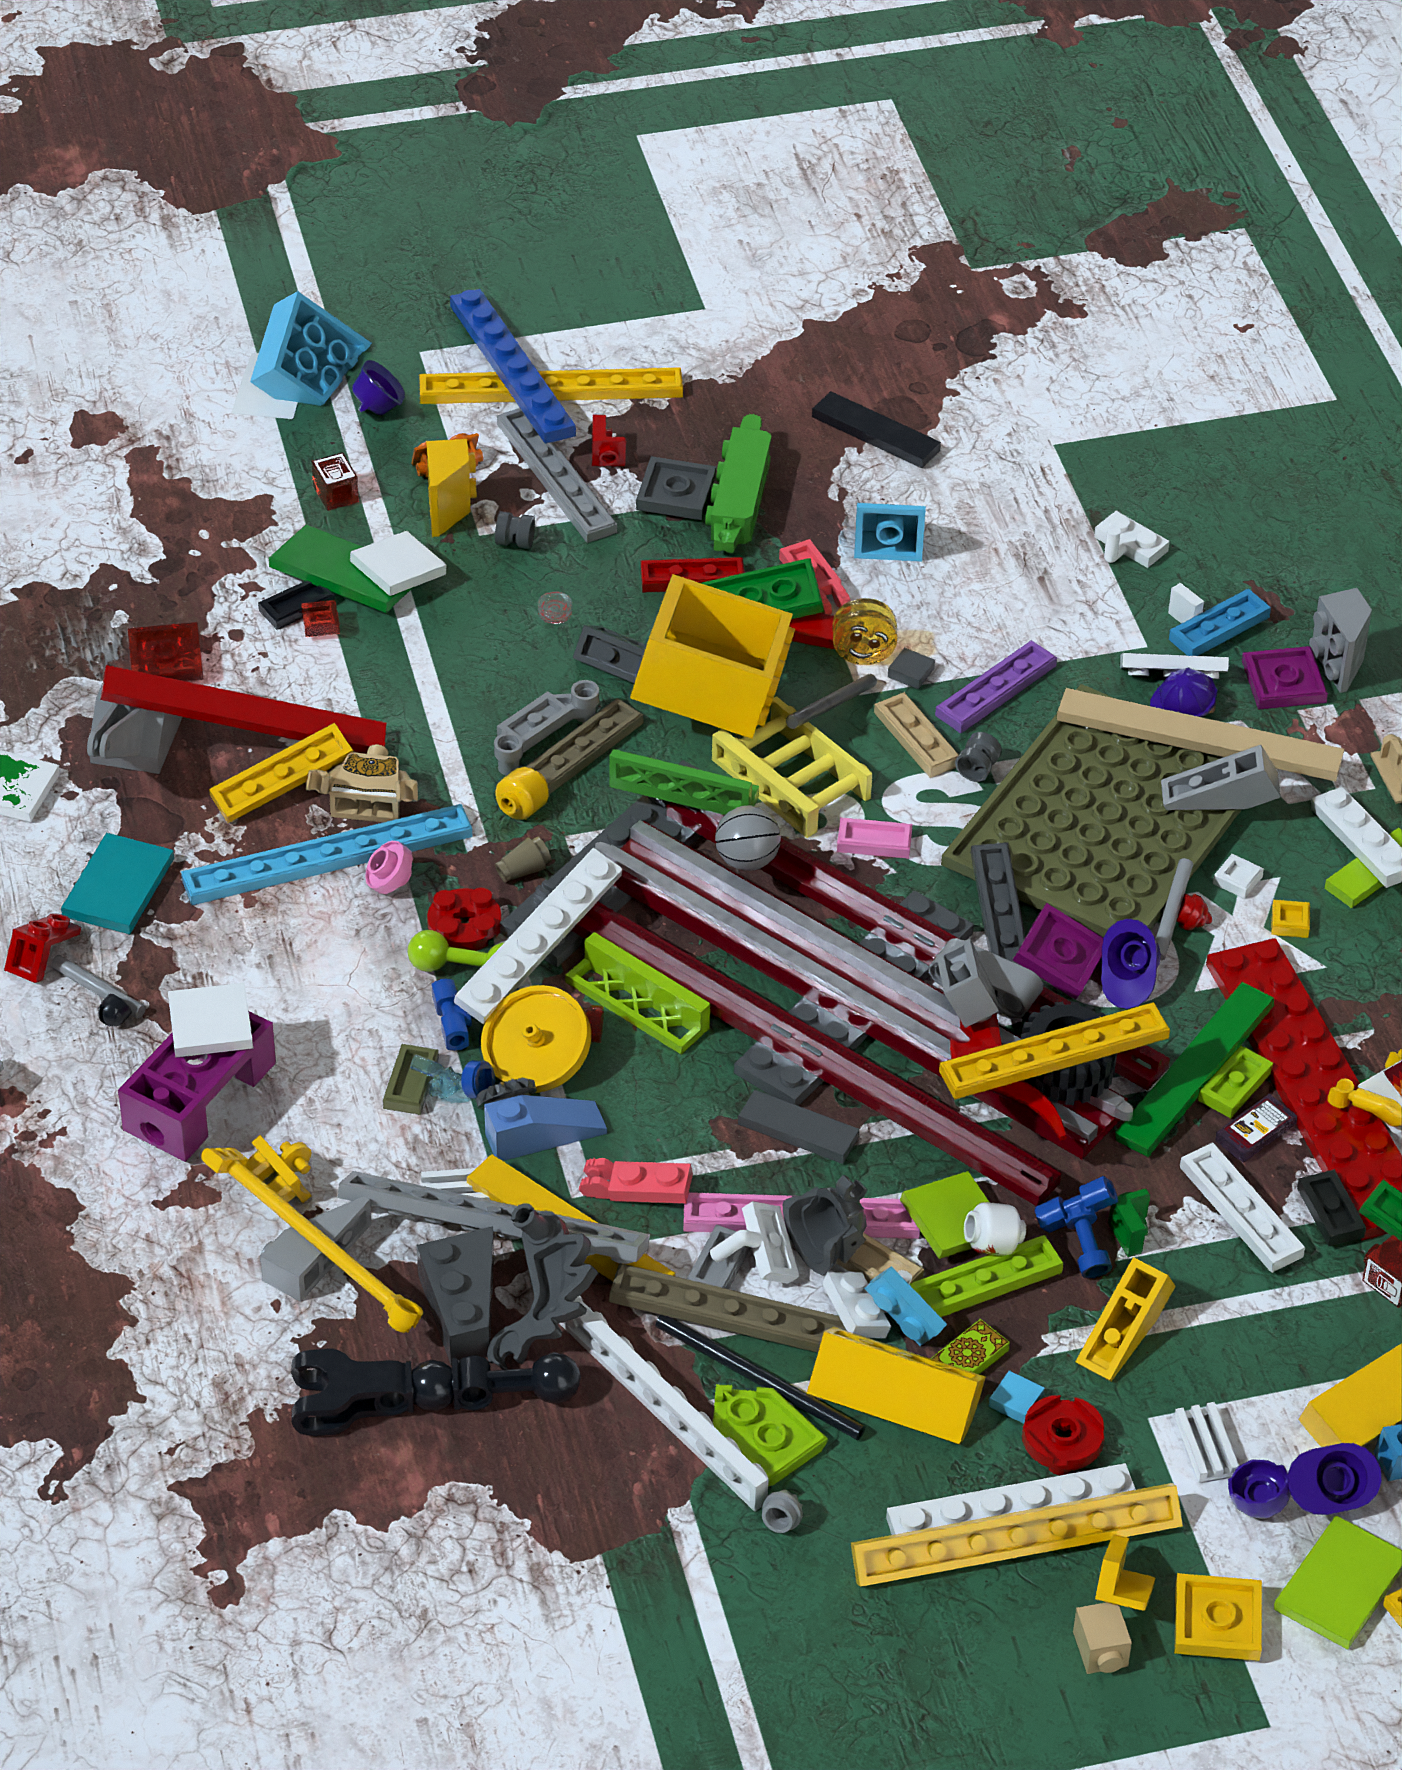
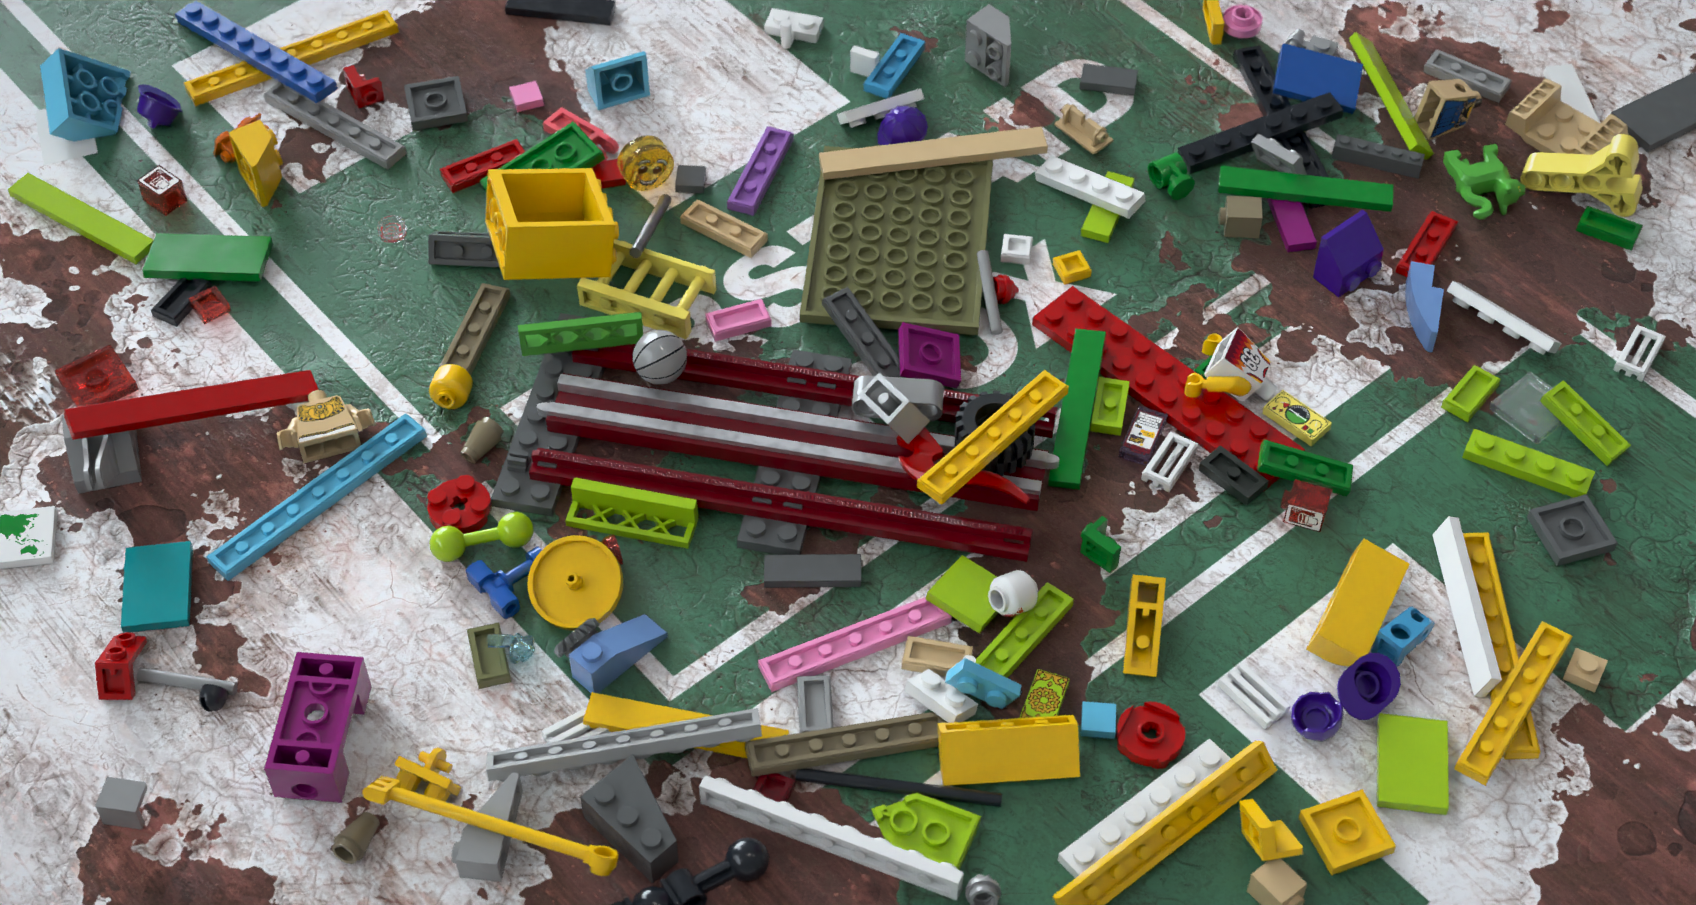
camera: 25 degrees left, 5 degrees up
white tile [168,982,253,1058] -> none
yellow plate [209,723,353,823] -> none
white tile [350,531,447,596] -> none
bright pink plate [365,840,413,894] -> none
white plate [454,848,622,1025] -> none
blue tile [461,1060,495,1099] -> none
dark grey animal [487,1203,598,1370] -> none
light grey plate [494,680,599,775] -> none
dark grey wheel [495,511,535,549] -> none
coral hinge [579,1158,693,1204] -> none
bright green hinge [705,414,771,553] -> none
white plate [710,1201,799,1284] -> none
dark grey helmet [782,1175,868,1275] -> none
dark grey wheel [955,732,1002,782] -> none
blue bar [1035,1176,1118,1278] -> none
dark purple piece [1101,919,1161,1009] -> none
light grey slope [1161,745,1281,810] -> none
white plate [1180,1143,1305,1273] -> none
magenta tile [1242,646,1328,710] -> none
none -> lime tile [7,173,154,264]
none -> dark tan cone [332,812,380,864]
none -> bright pink tile [509,81,544,112]
none -> dark red tile [753,773,796,802]
none -> white tile [1141,431,1198,492]

